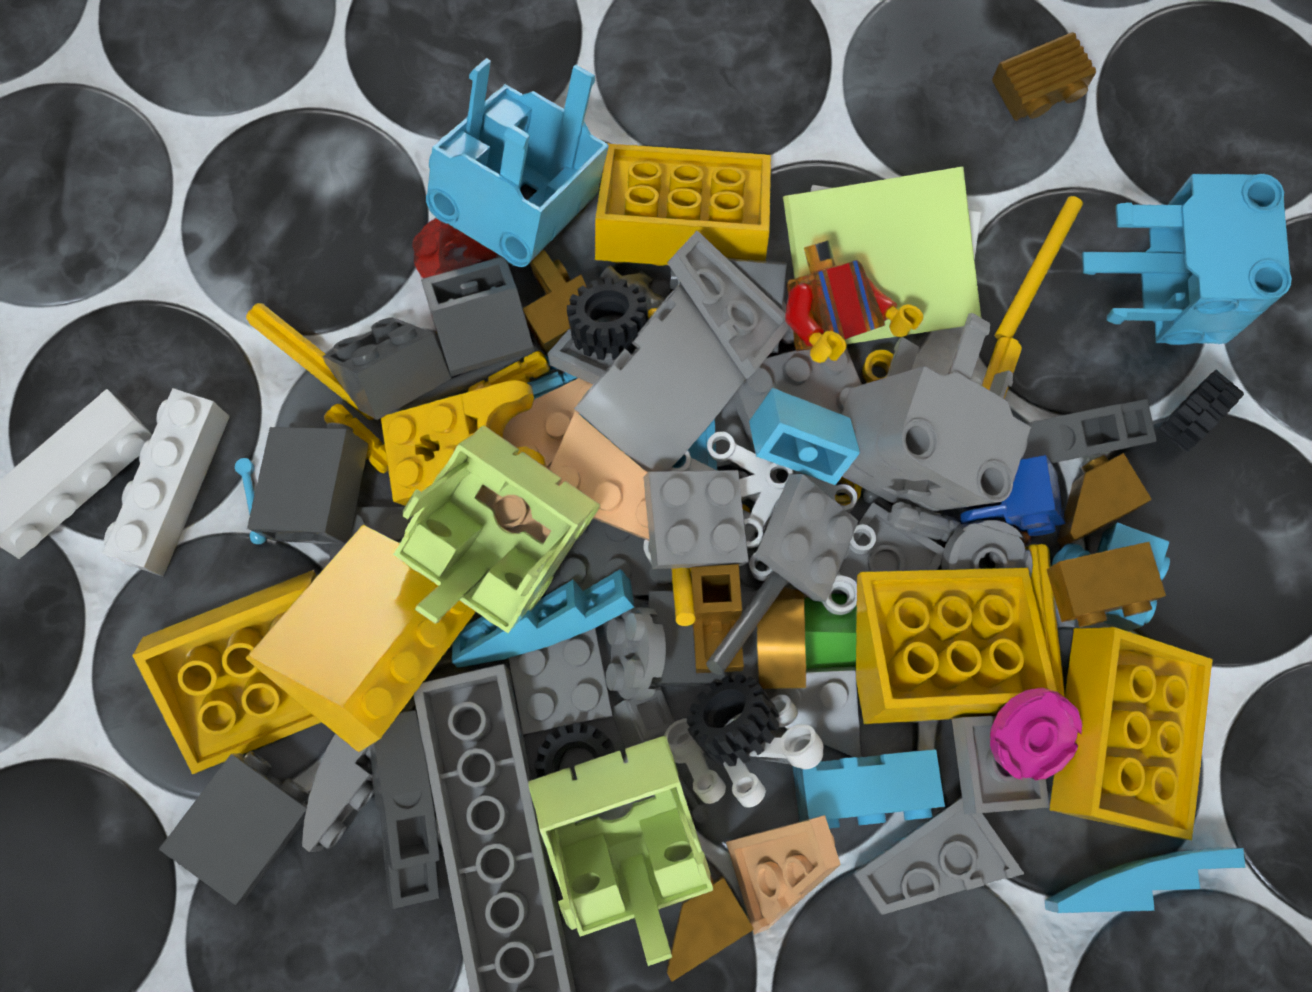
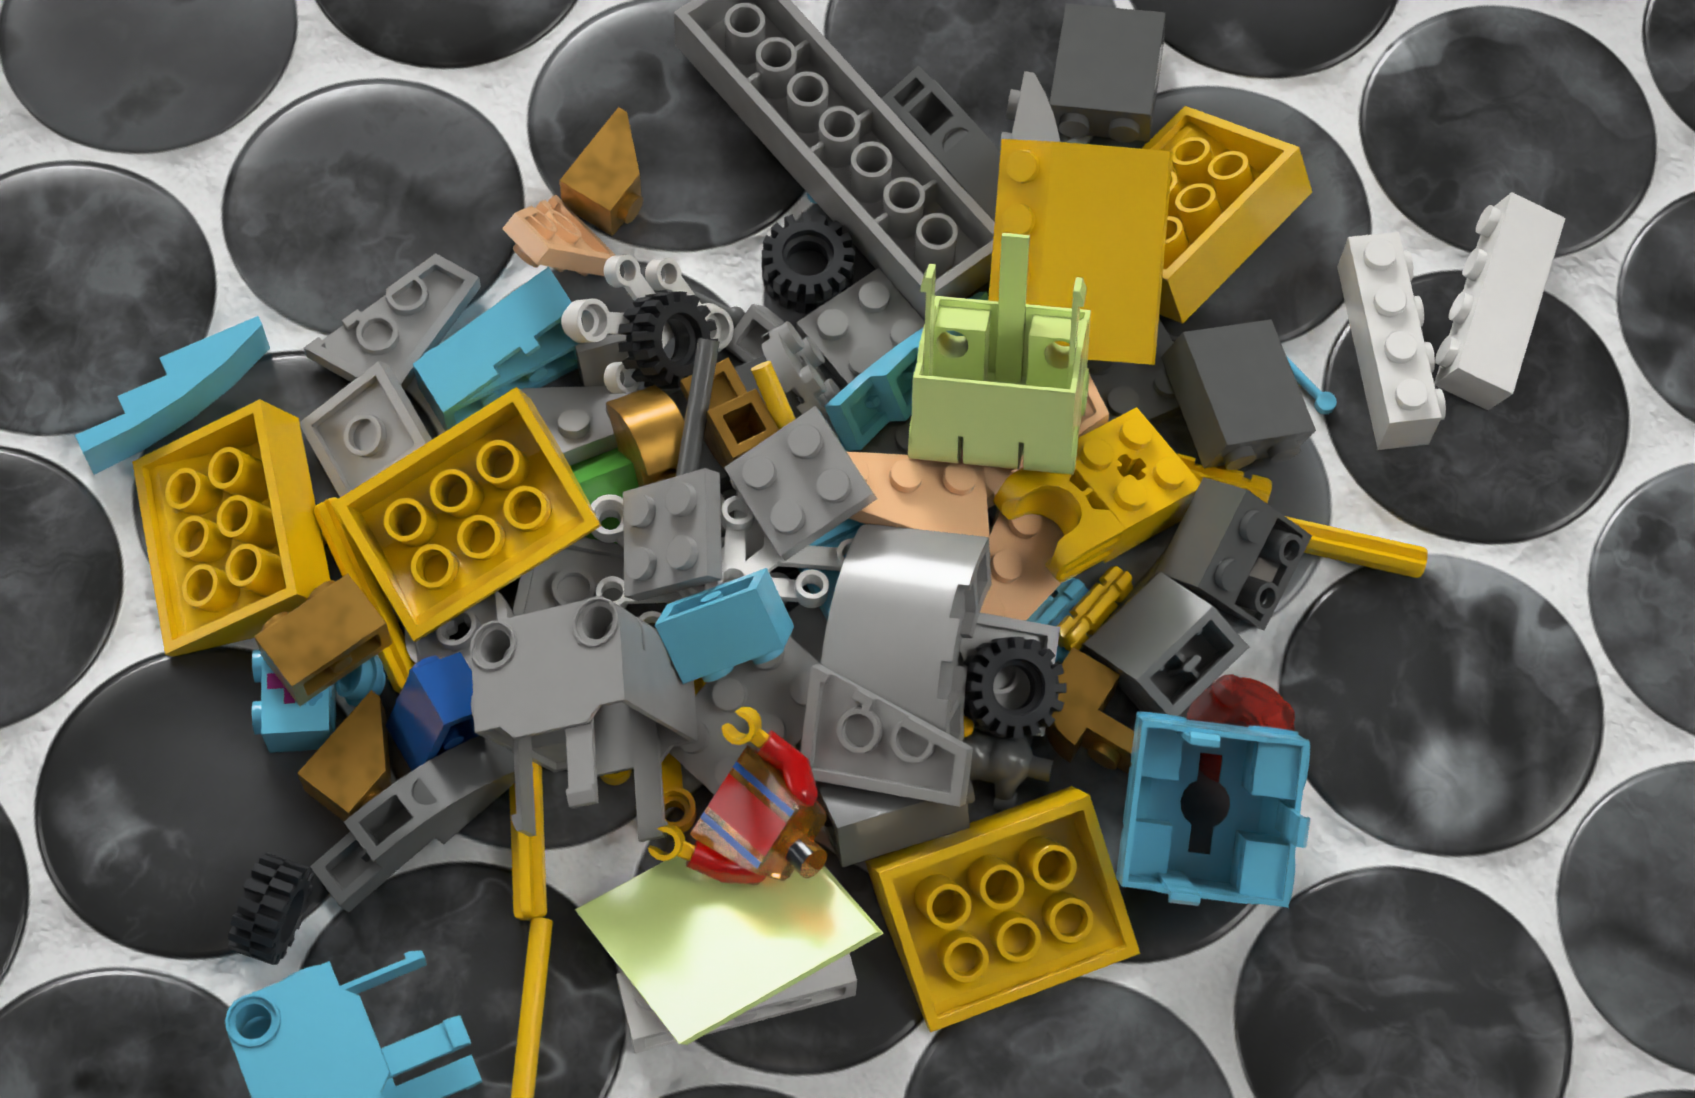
camera: 150 degrees right, 10 degrees down
yellowish green piece [528,735,713,966] -> none
dark pink tile [990,688,1082,781] -> none

